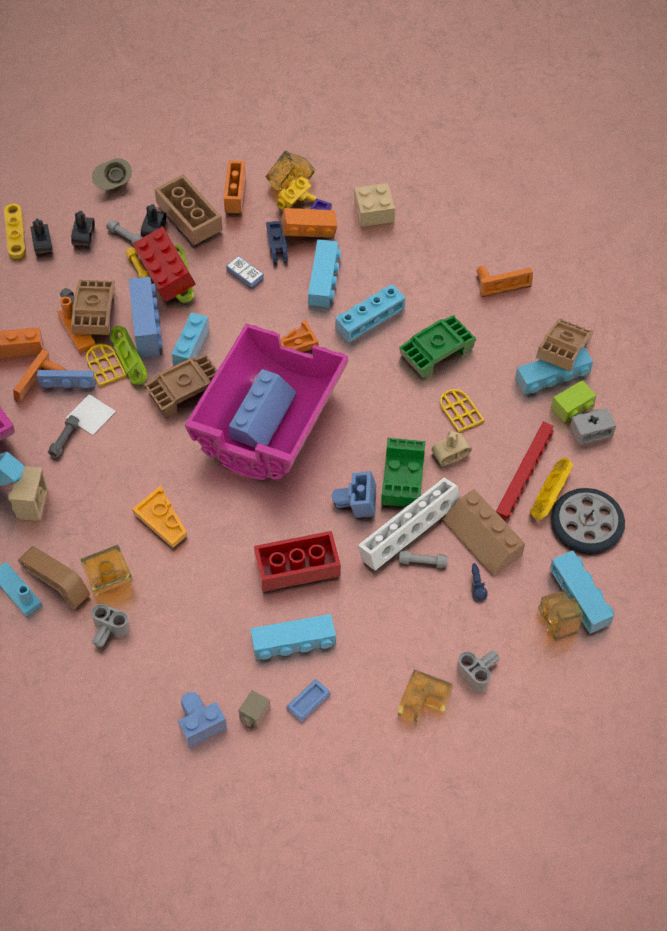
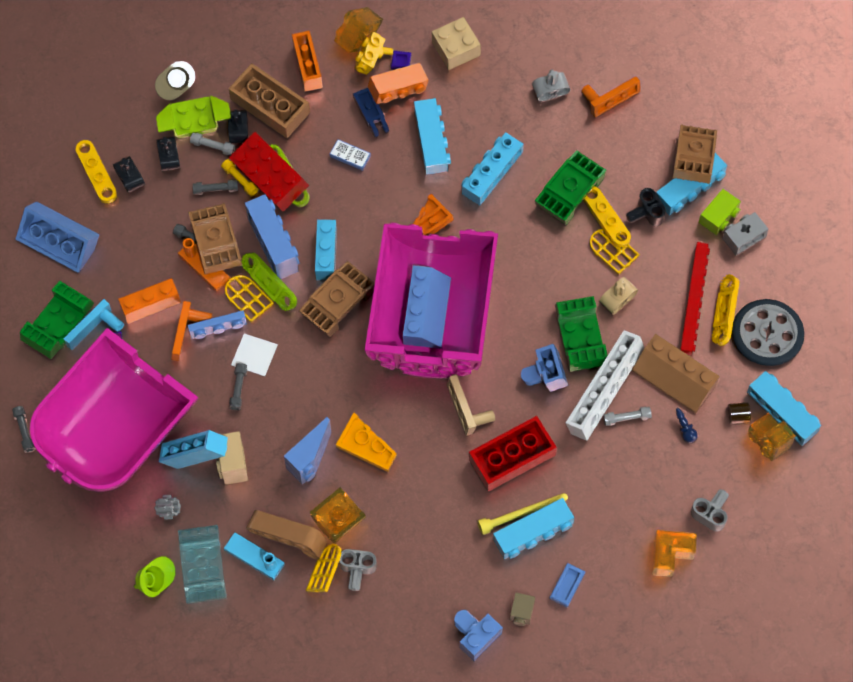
camera: 15 degrees left, 10 degrees up
none -> lime piece [156,95,231,139]
none -> dark grey bar [193,179,238,195]
none -> medium blue slope [284,417,332,484]
none -> yellow window [305,544,341,592]
none -> tan piece [446,375,495,436]
none -> light yellow piece [477,493,568,535]
none -> light grey beam [532,69,571,101]
none -> yellow plate [583,186,631,248]
none -> black beam [626,188,666,226]
none -> dark brown brick [728,402,751,424]

